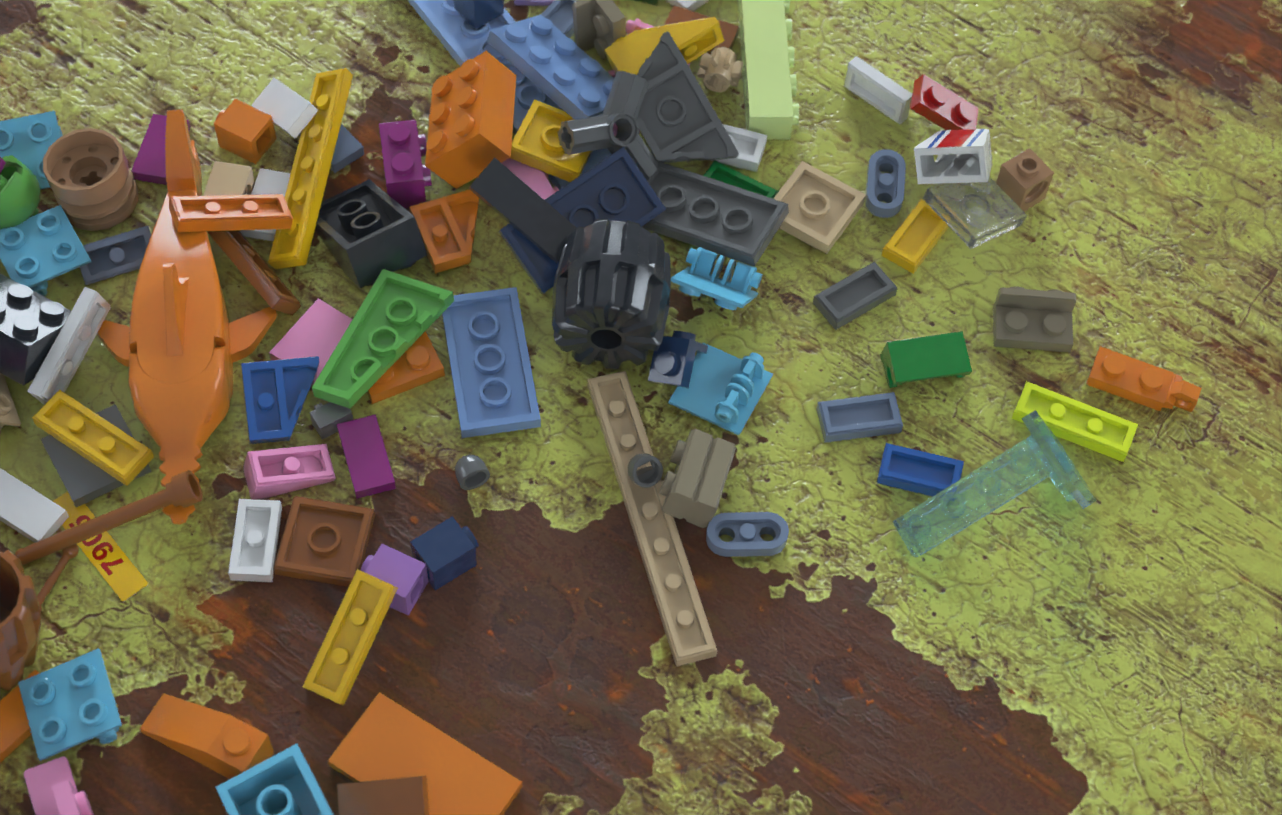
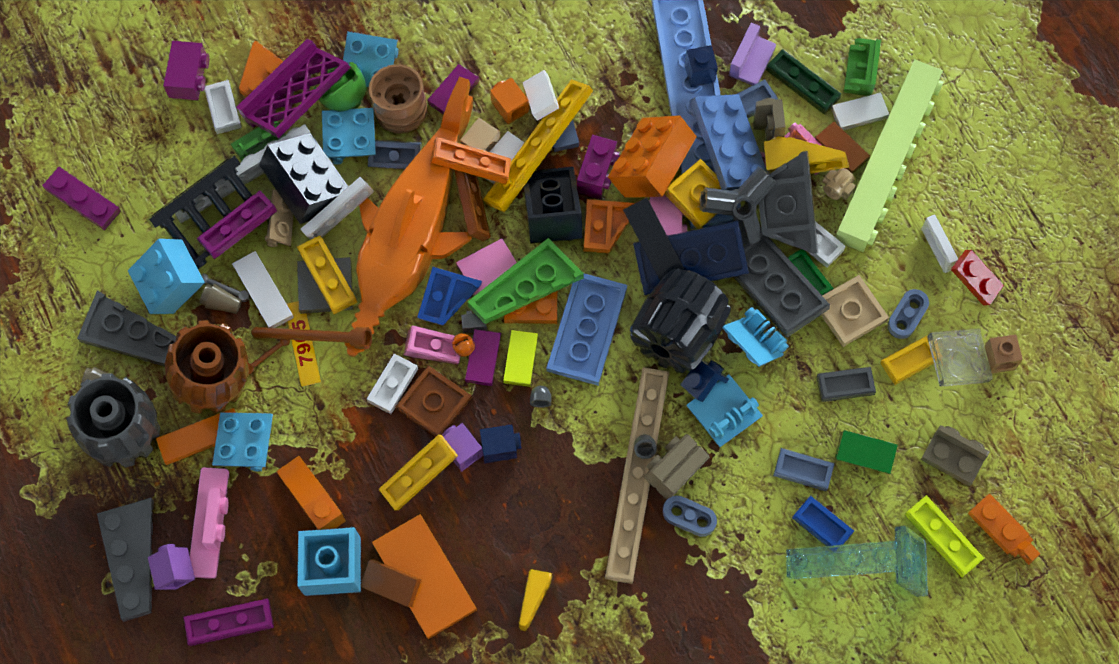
camera: 30 degrees right, 10 degrees up
white torso [914,129,992,184] -> none
none -> orange hinge [452,333,475,357]
none -> neon yellow tile [503,330,538,387]
none -> yellow slope [519,569,552,631]

